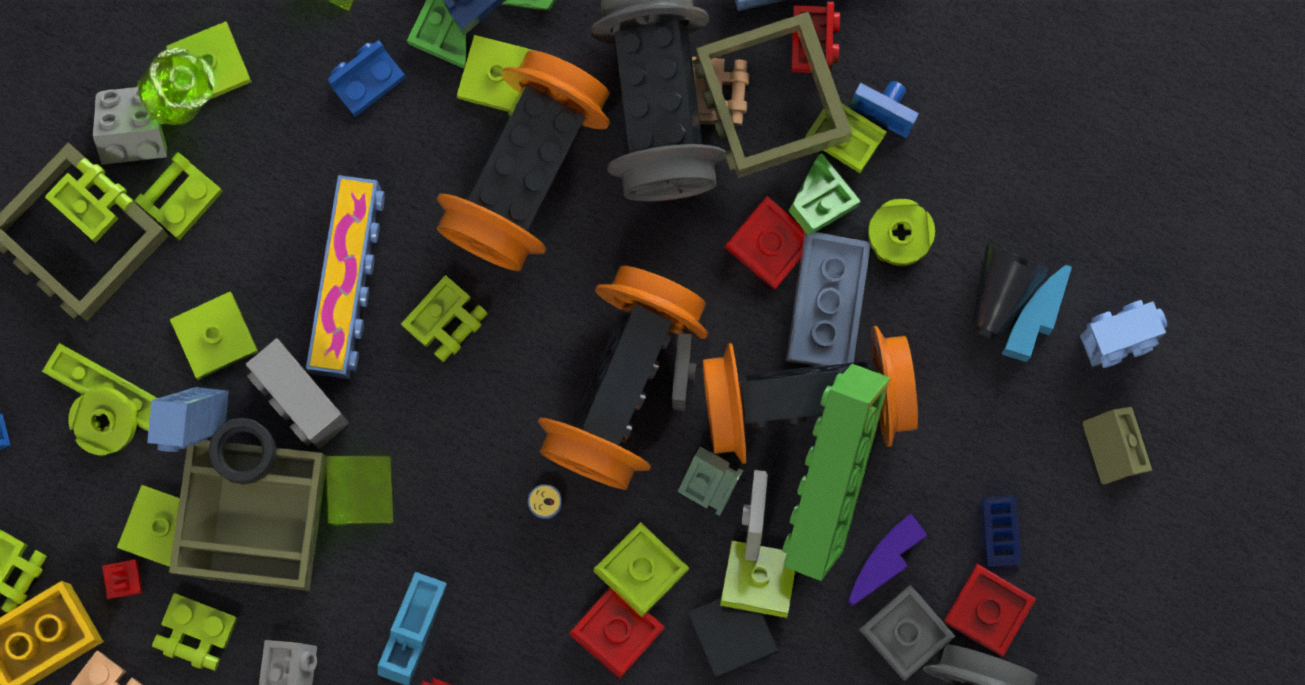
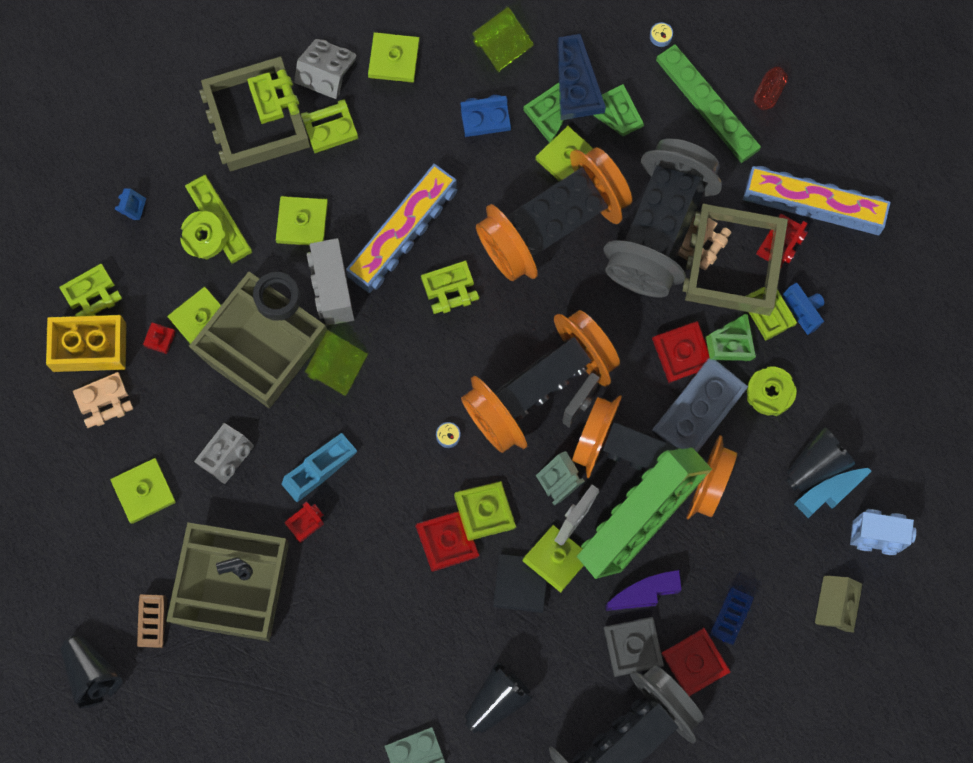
camera: 25 degrees right, 5 degrees down
clear neon green brick [138,48,215,125] -> none
medium blue brick [147,387,229,452] -> none
lime plate [152,593,238,671] -> none

